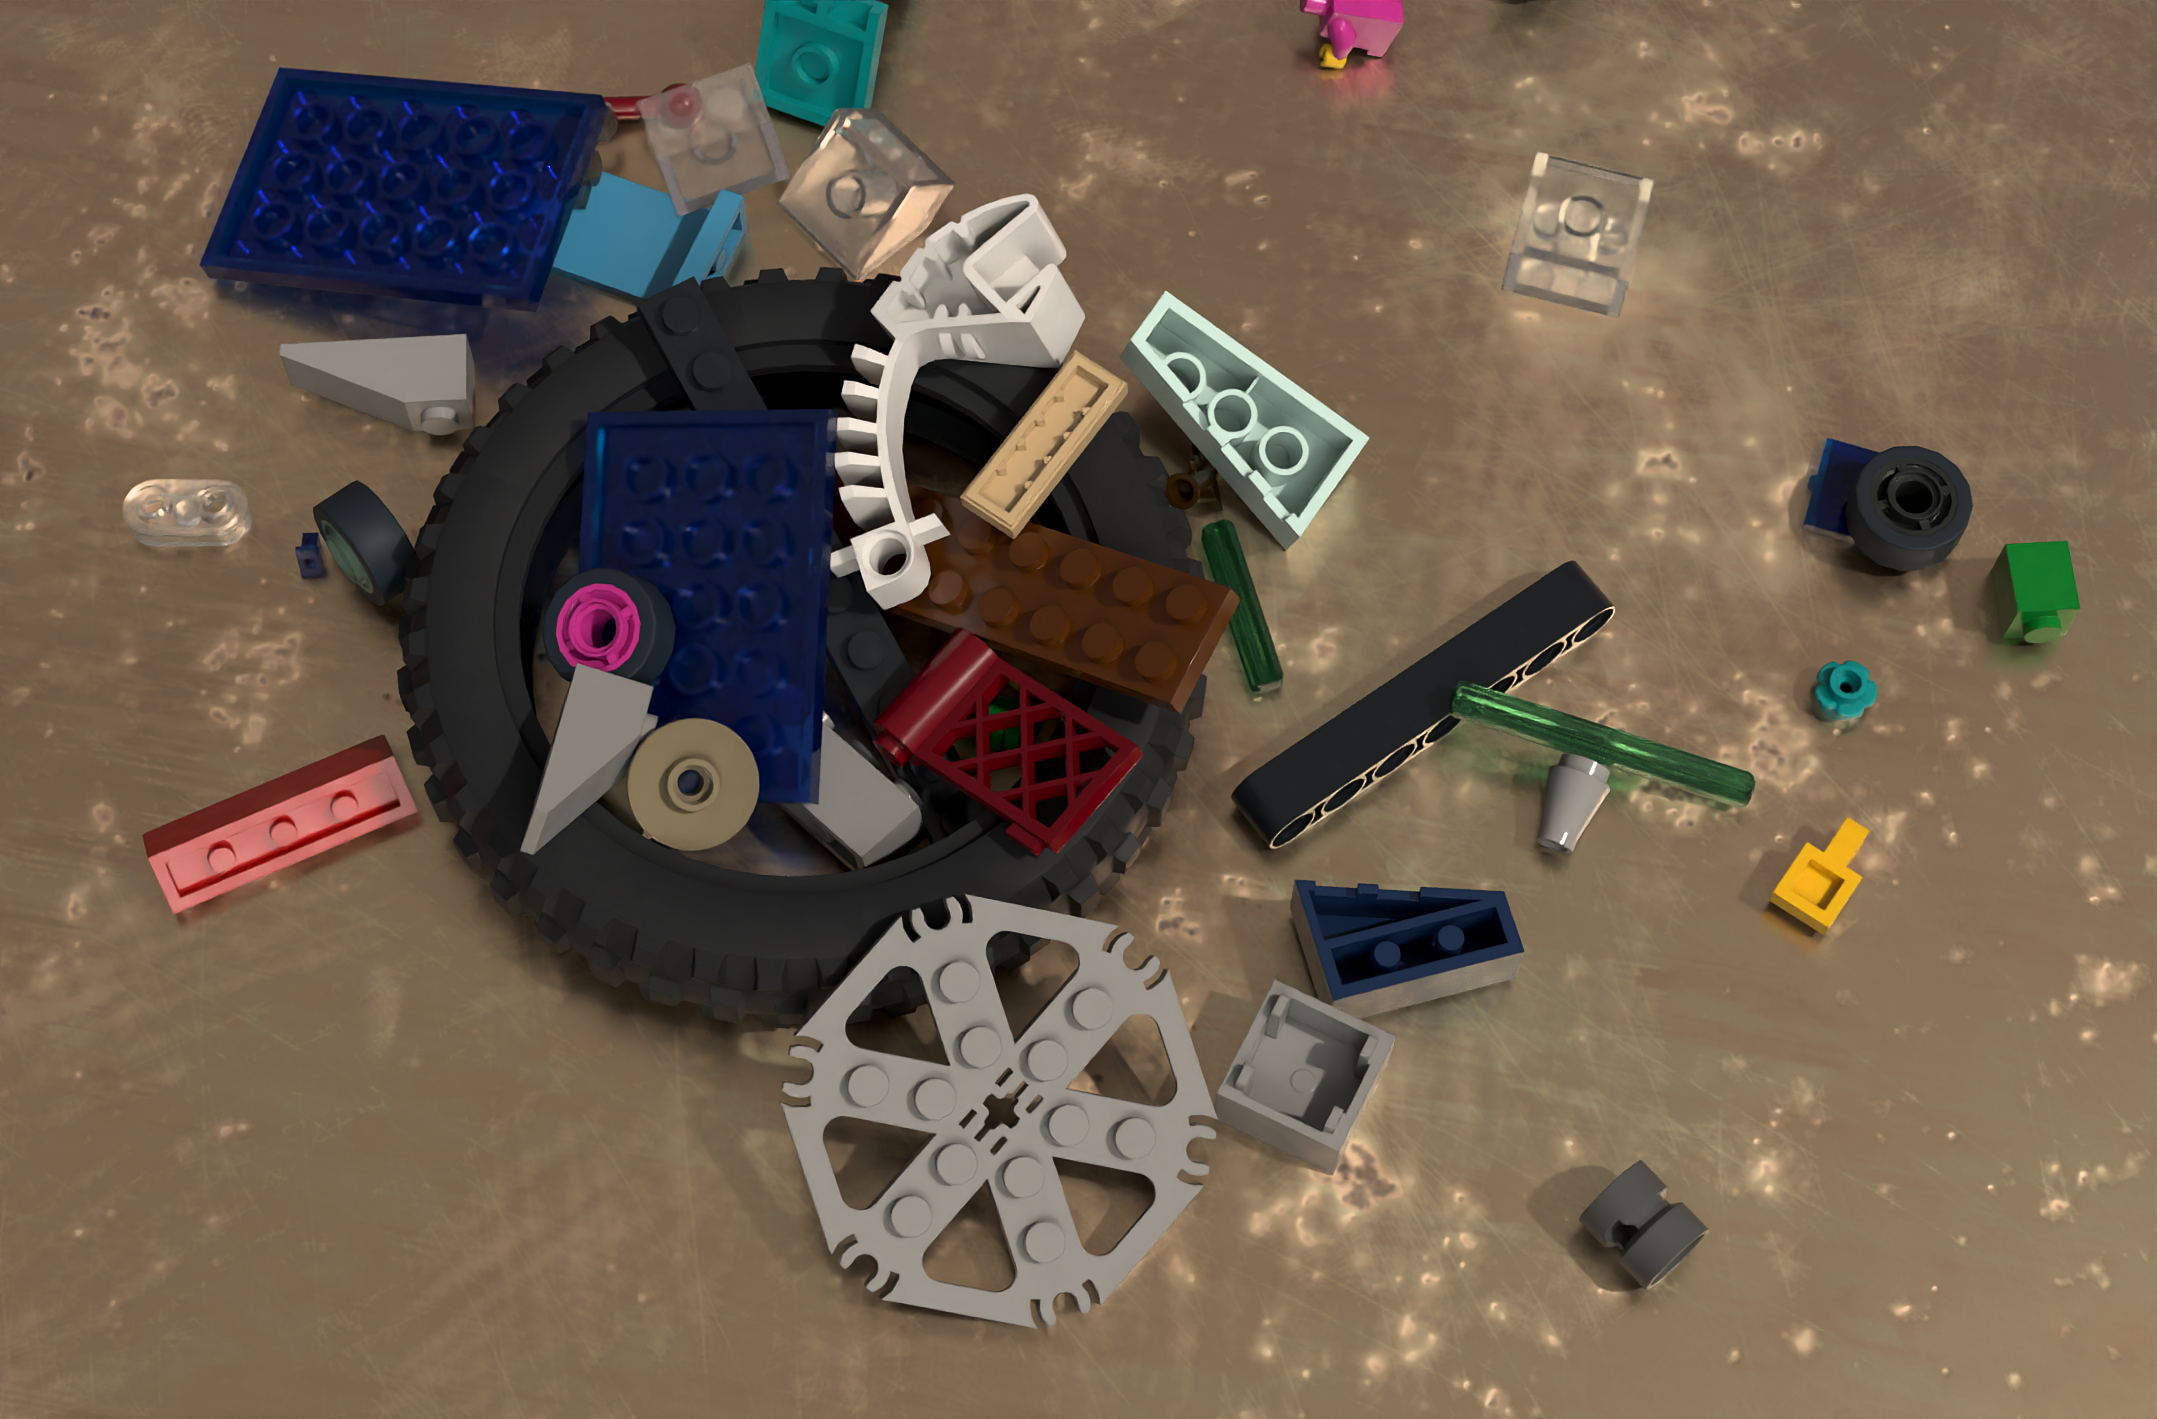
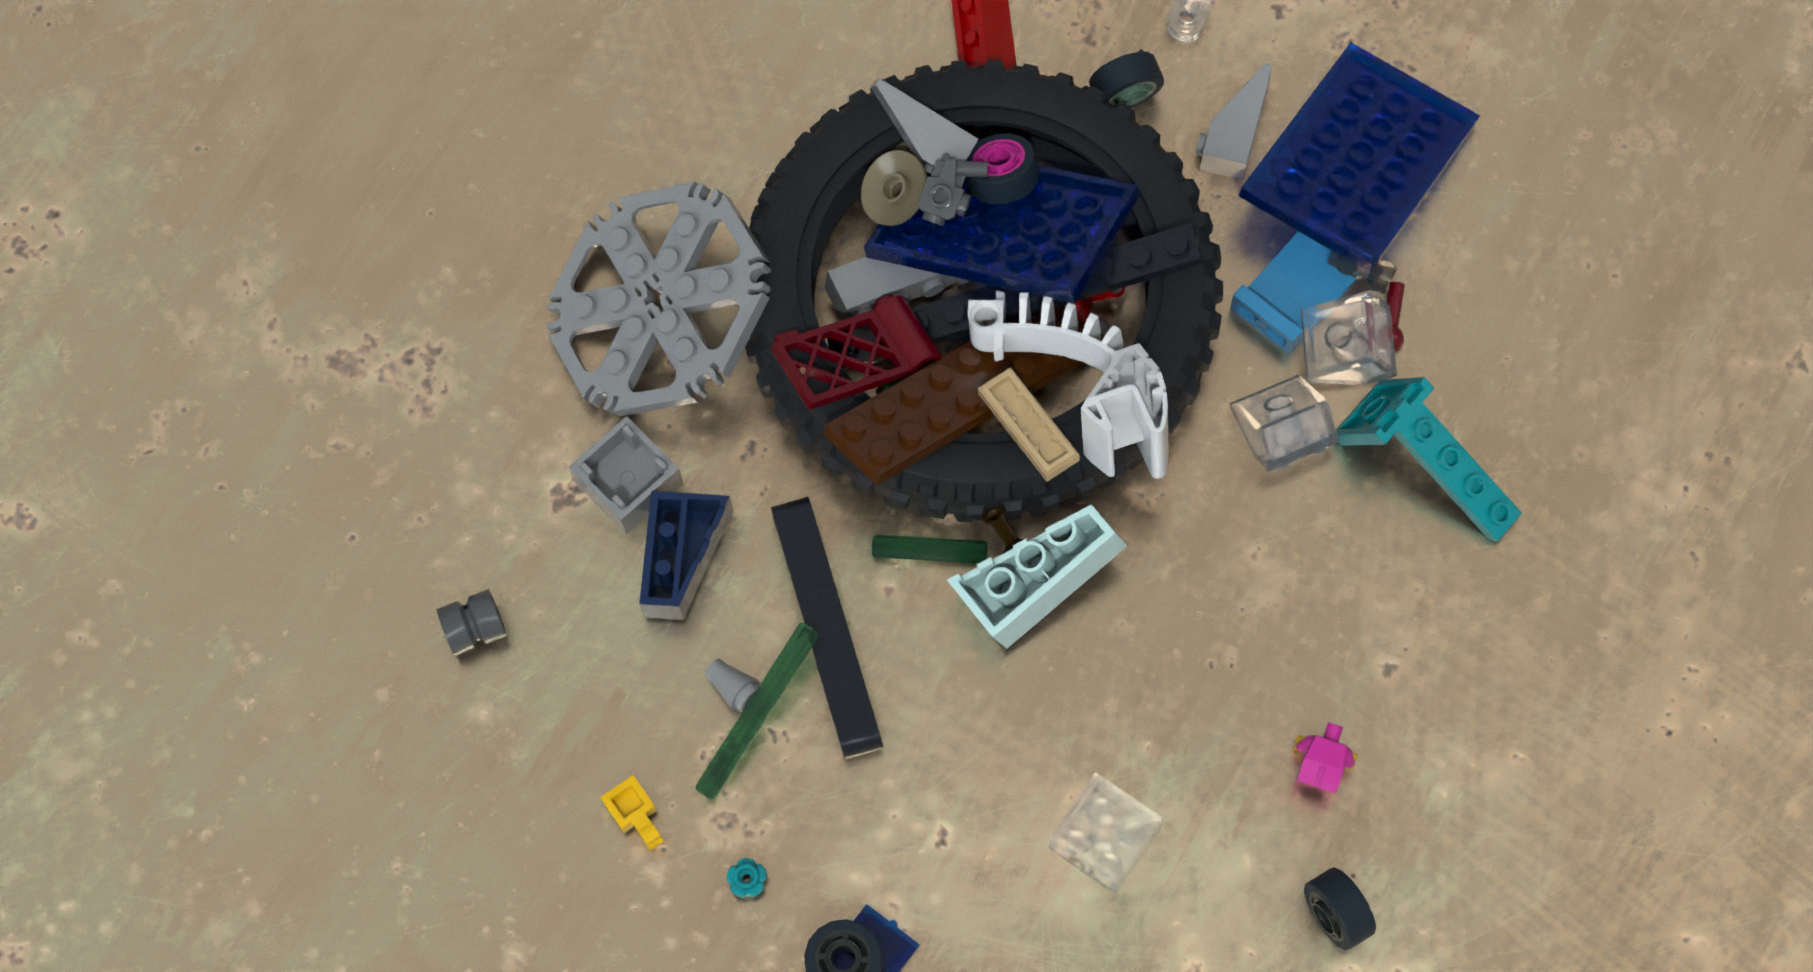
camera: 115 degrees right, 5 degrees up
none -> dark grey piece [918,154,989,226]

